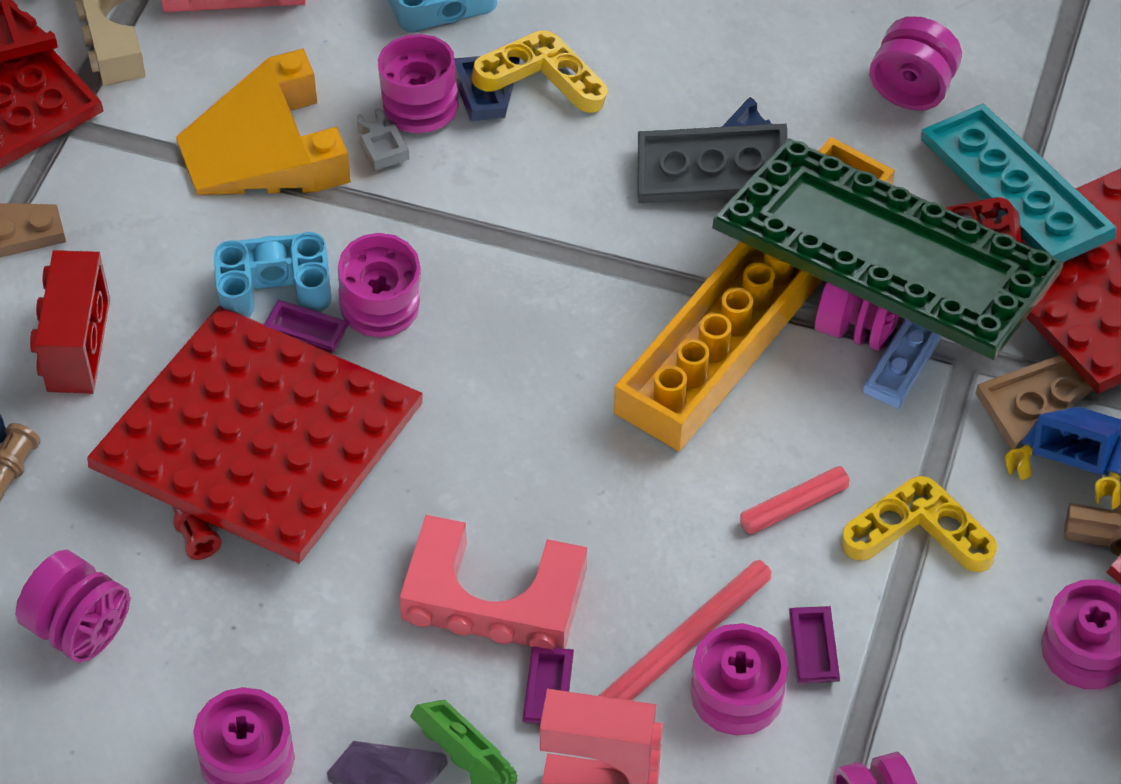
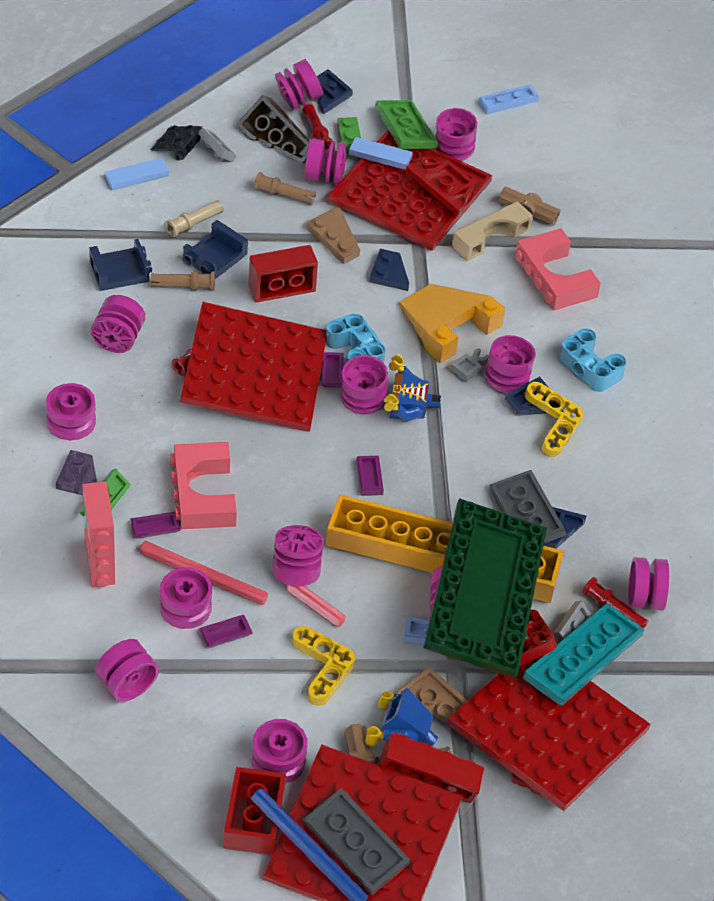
camera: 65 degrees right, 5 degrees down
none -> dark pink wheel [272,525,323,586]
none -> magenta tile [356,455,384,496]
none -> dark blue wing [369,248,409,291]
none -> torso [384,354,441,422]
none -> light grey plate [553,601,592,642]
none -> red pin [582,577,648,629]

